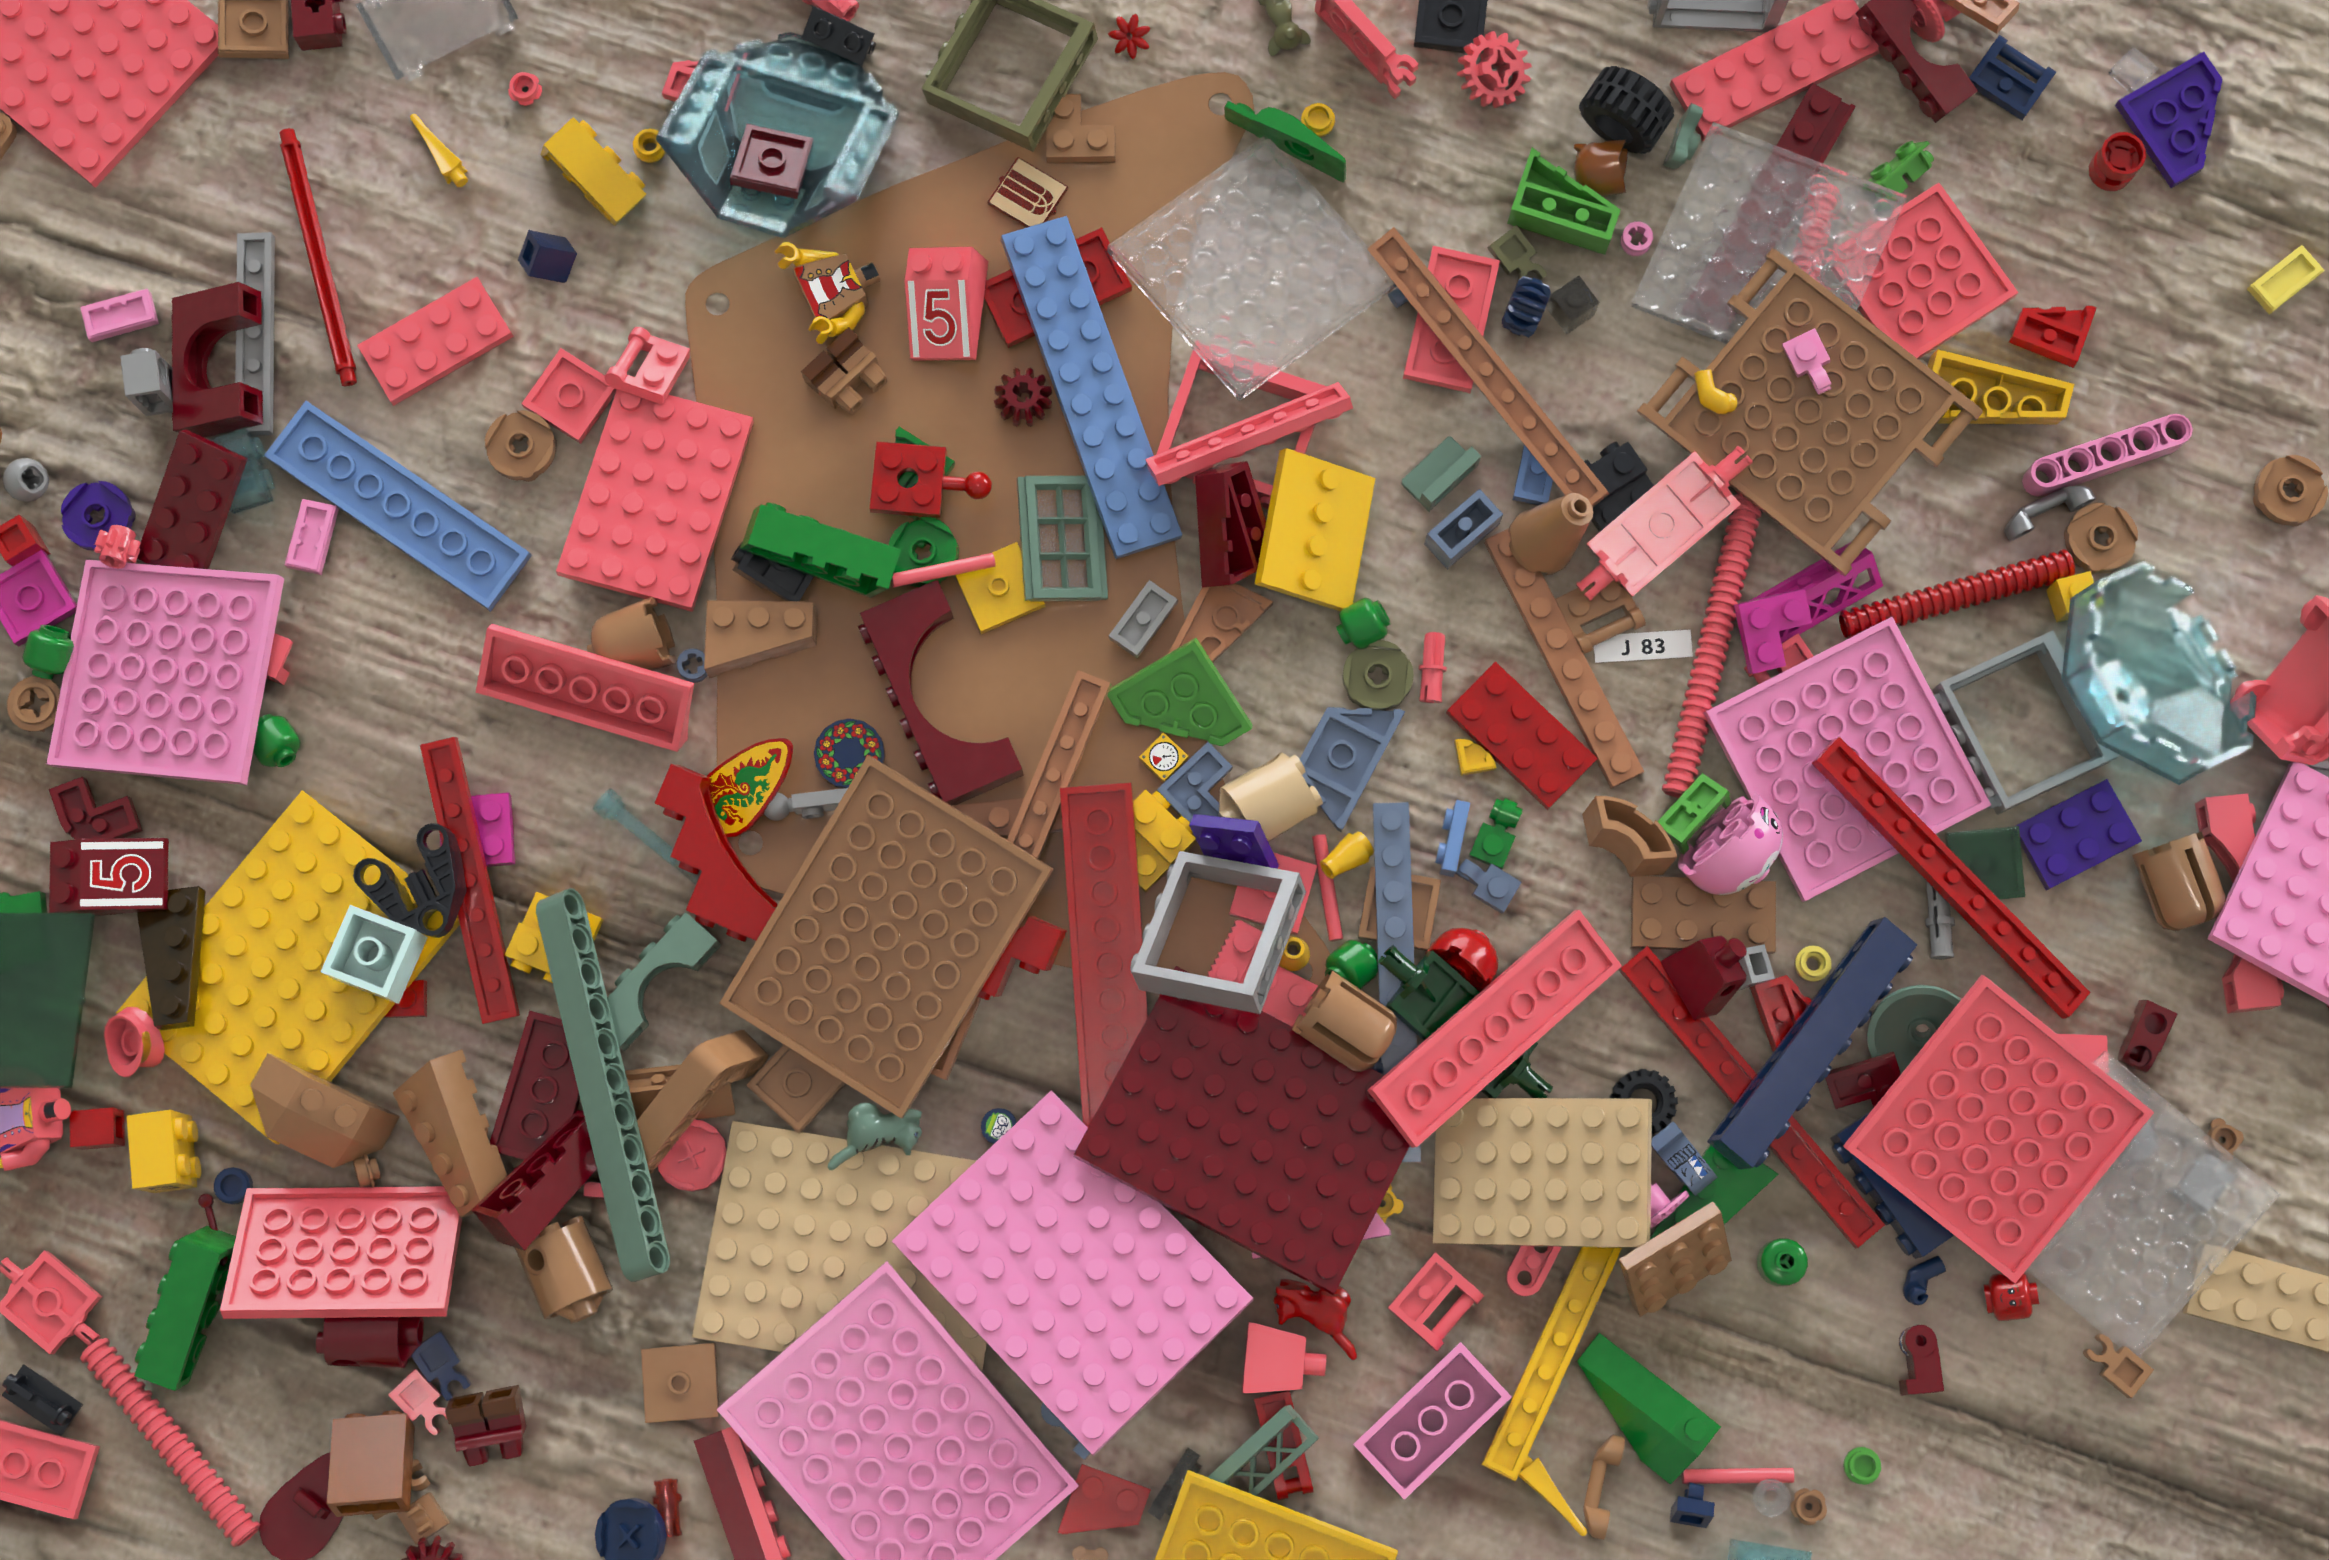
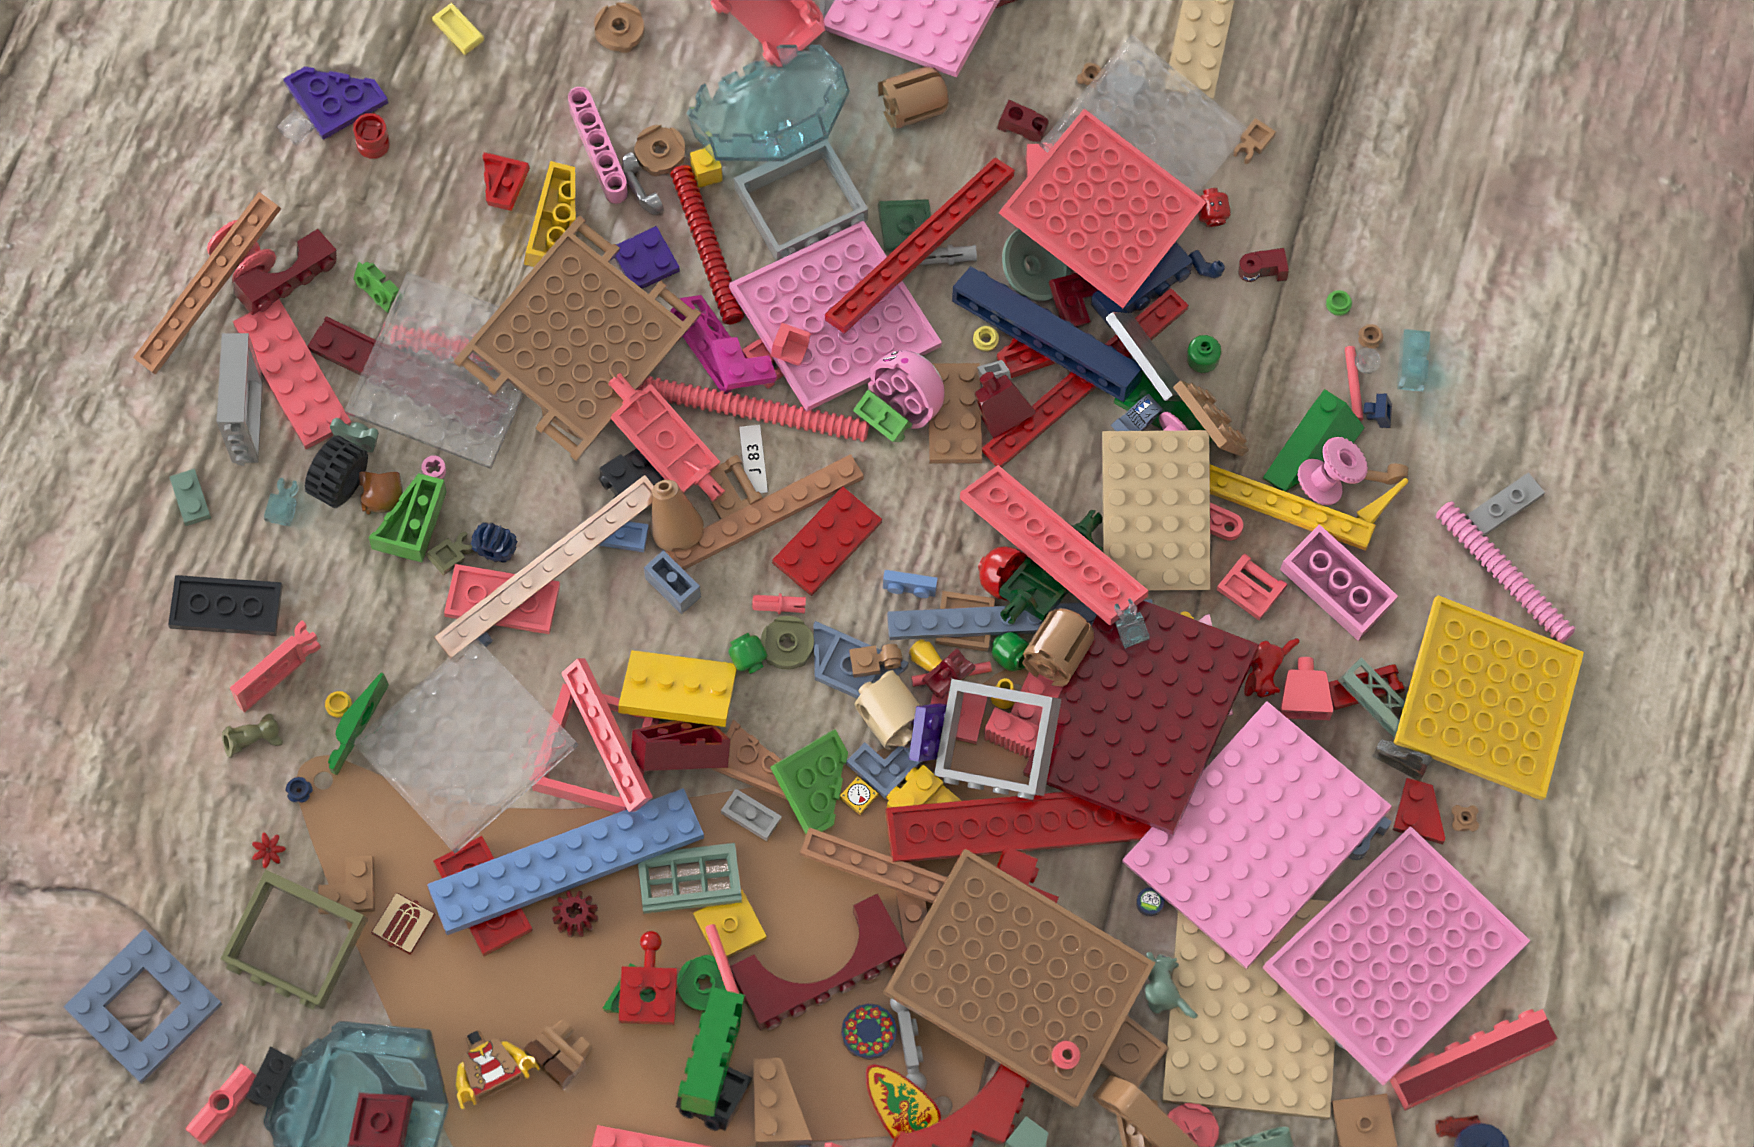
camera: 95 degrees left, 10 degrees down
coral slope [905,247,988,361] -> none
sand green panel [1401,436,1481,512] -> none
yellow tile [1454,739,1497,776] -> none
sand blue plate [1456,859,1522,914] -> none
coral gear [1457,31,1532,108] -> none
green plate [1468,798,1523,870] -> none
clear smoke brick [1546,276,1600,335] -> none
medium nougat brick [1582,796,1677,877] -> none
black tyre [1610,1069,1678,1134] -> none
yellow arm [1694,370,1738,414] -> none
bright pink plate [1782,328,1831,395] -> none
coral plate [1823,183,2019,359] -> none
dark blue plate [1969,35,2057,121] -> none
dark purple plate [2011,779,2142,891] -> none
coral arch [2195,793,2284,1014] -> none
none -> clear light blue plate [264,478,298,526]
none -> dark blue plate [285,777,313,803]
none -> dark purple plate [614,226,680,289]
none -> coral panel [771,323,811,366]
none -> medium nougat plate [849,644,903,678]
none -> dark red hips [922,648,976,699]
none -> coral plate [1052,1041,1080,1070]
none -> flat silver tile [1106,312,1183,401]
none -> clear light blue plate [1114,598,1150,648]
none -> bright pink hose [1297,437,1368,506]

